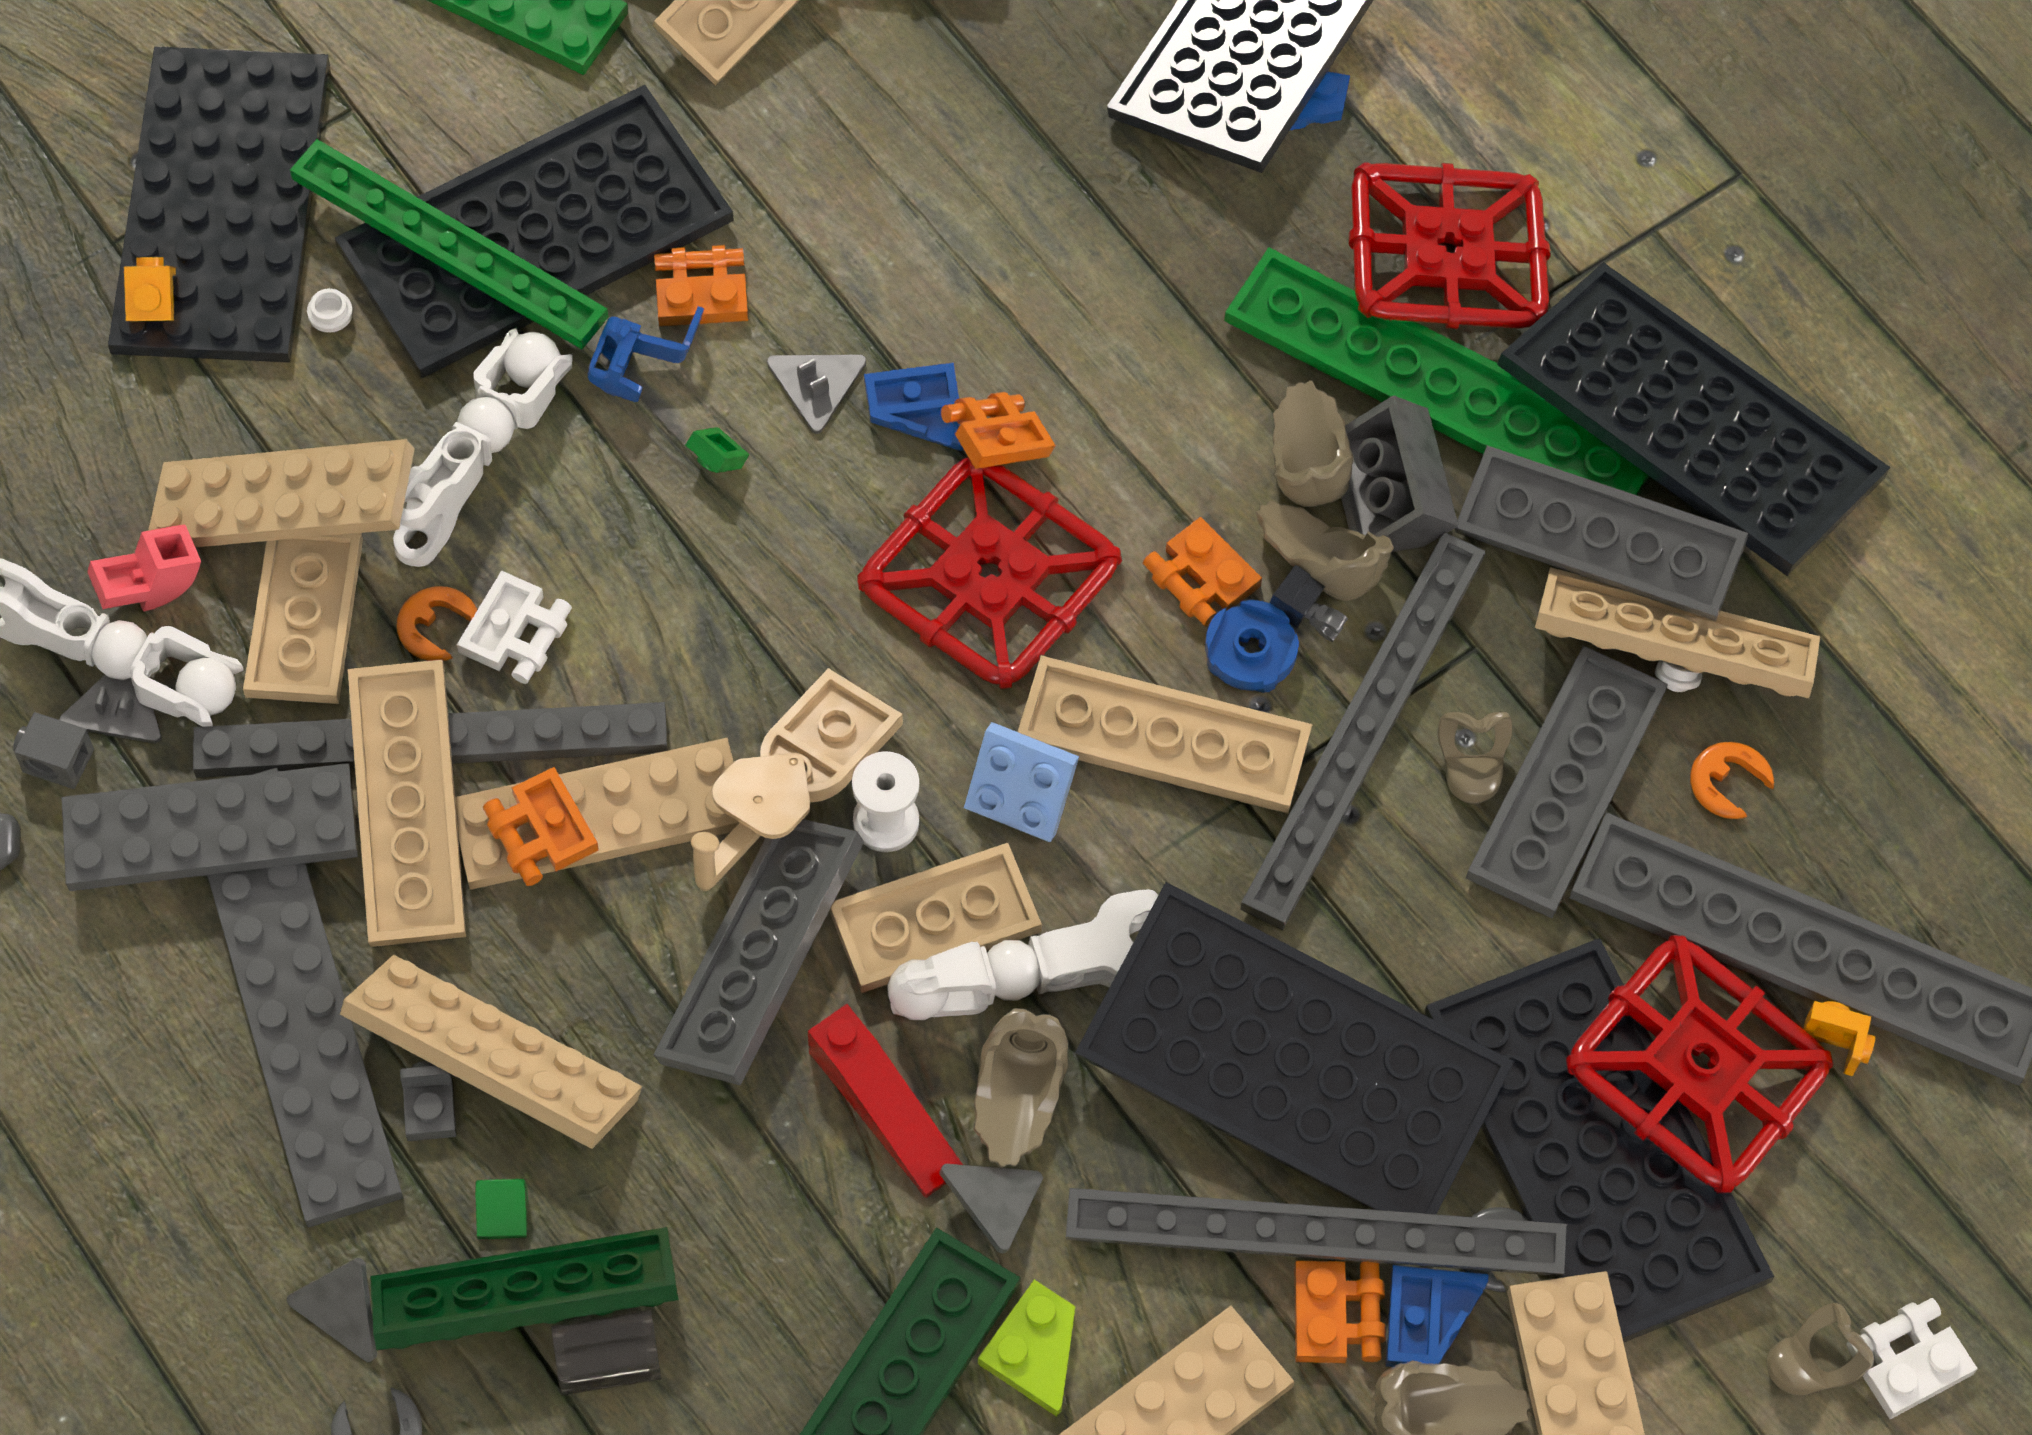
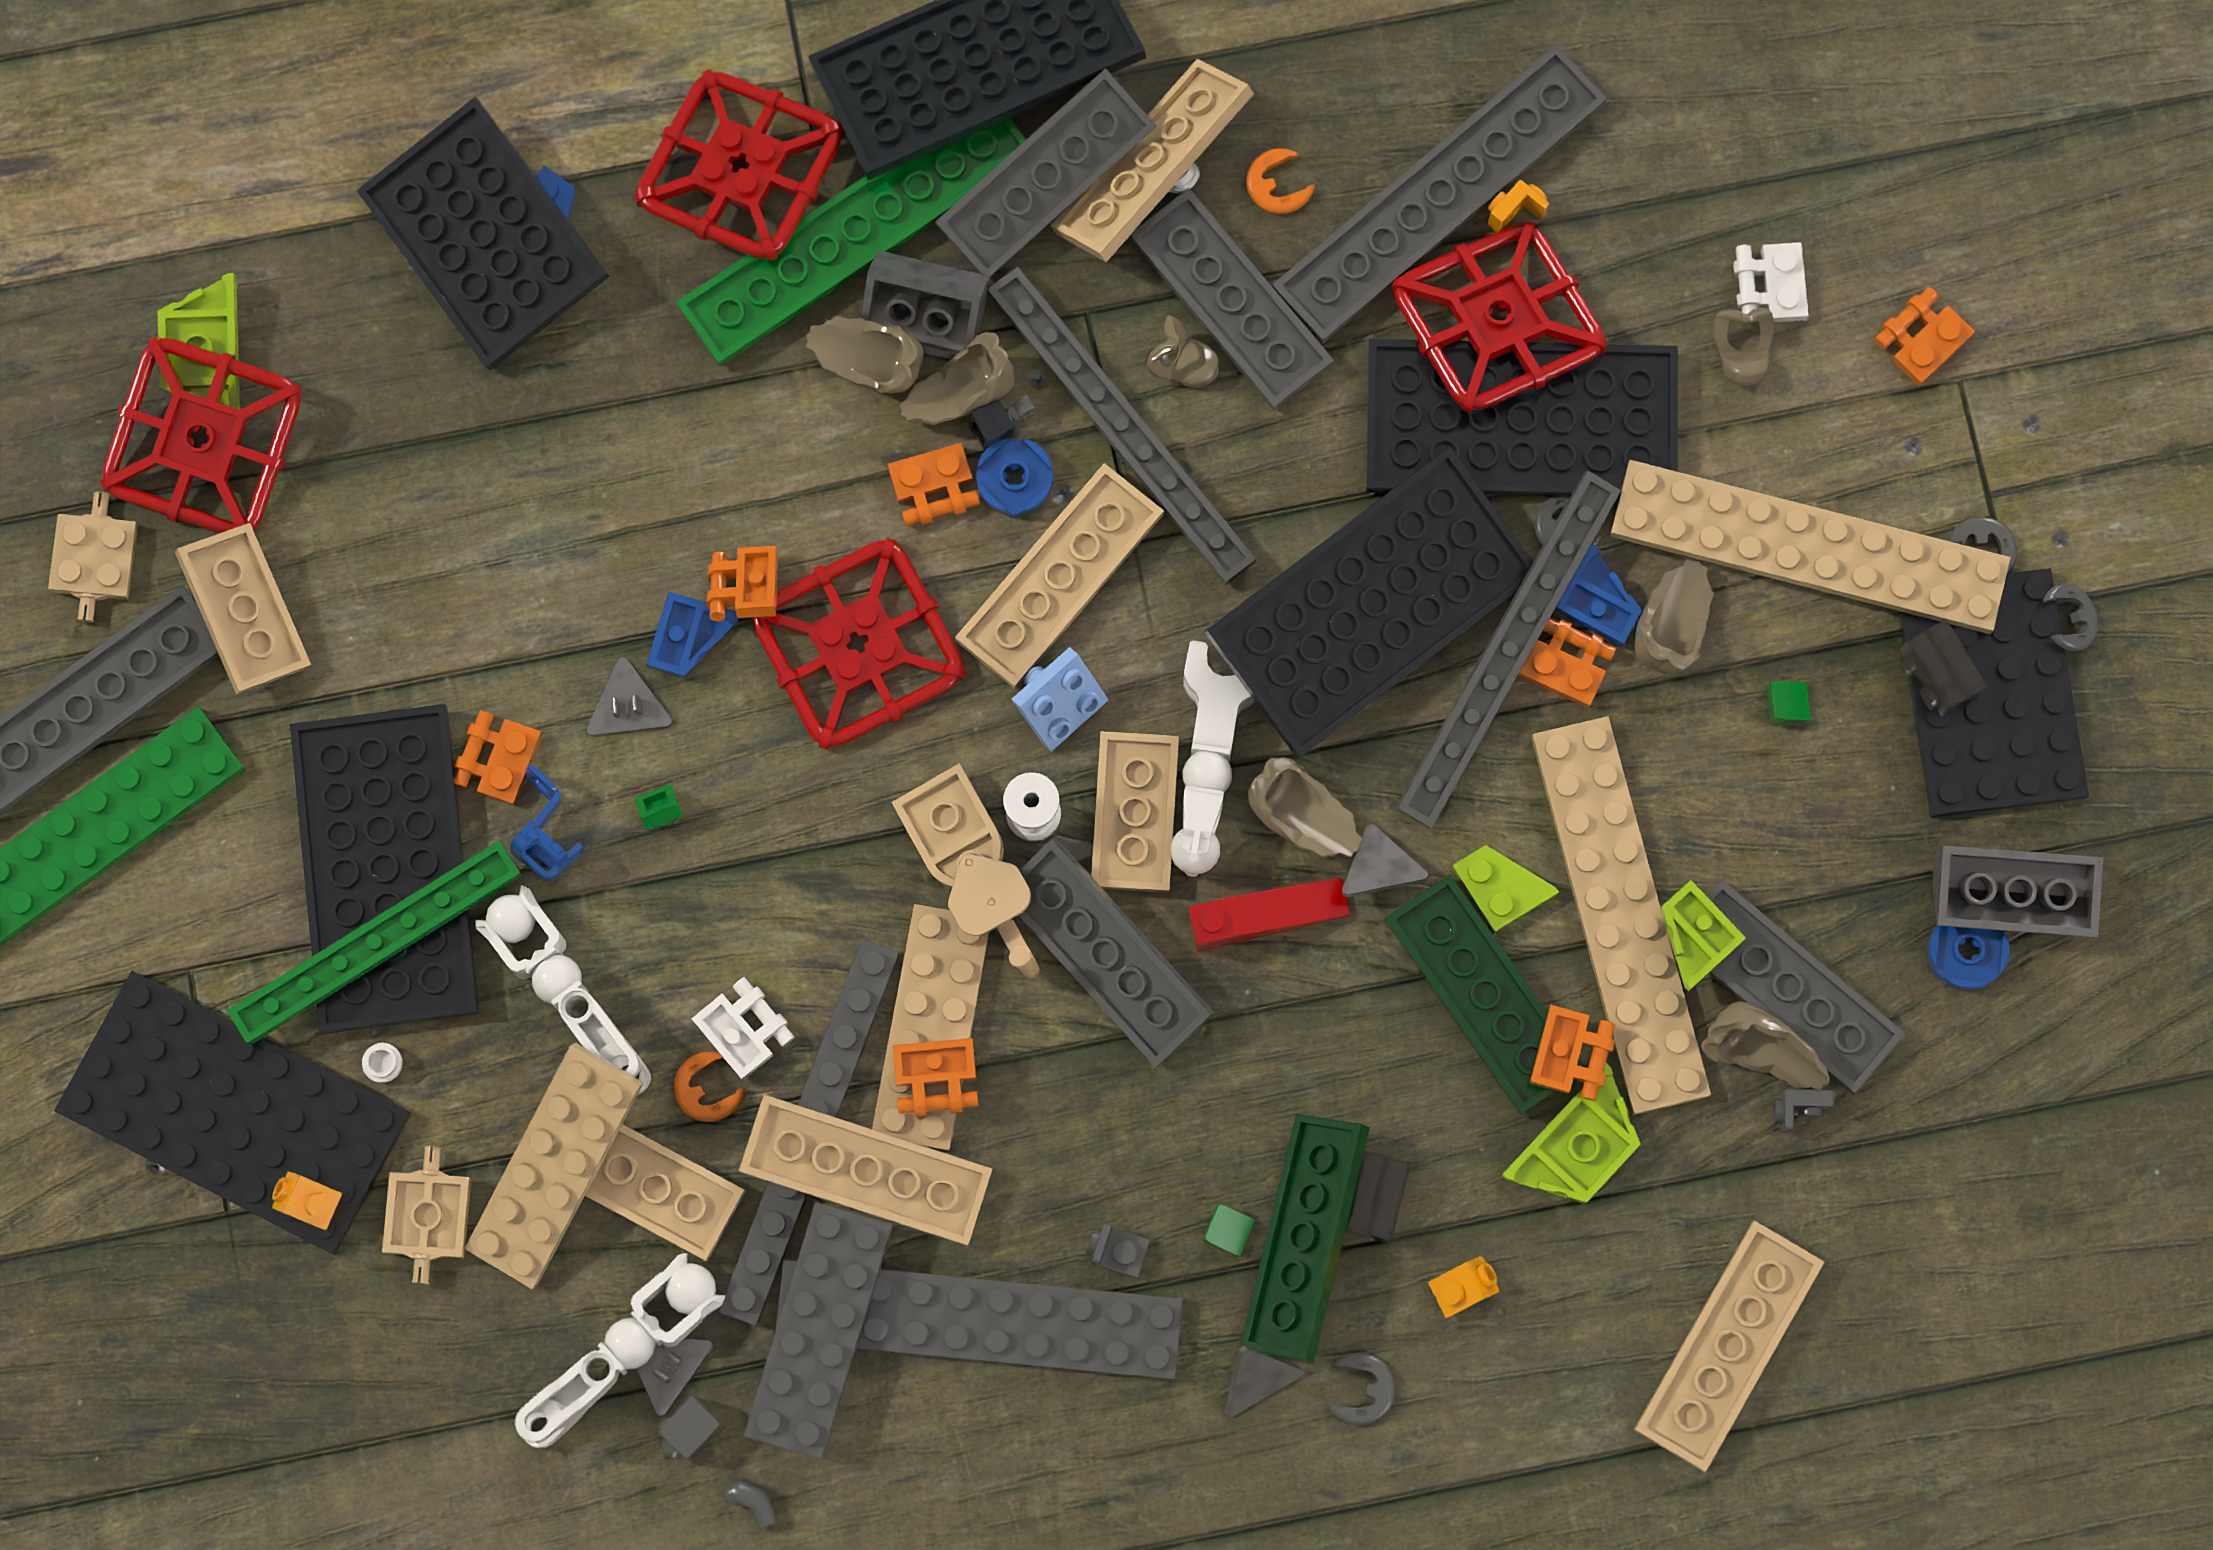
camera: 60 degrees left, 15 degrees up
coral brick [87,524,201,612] -> none
tan plate [340,955,642,1149] -> none
none -> tan plate [382,1146,472,1284]

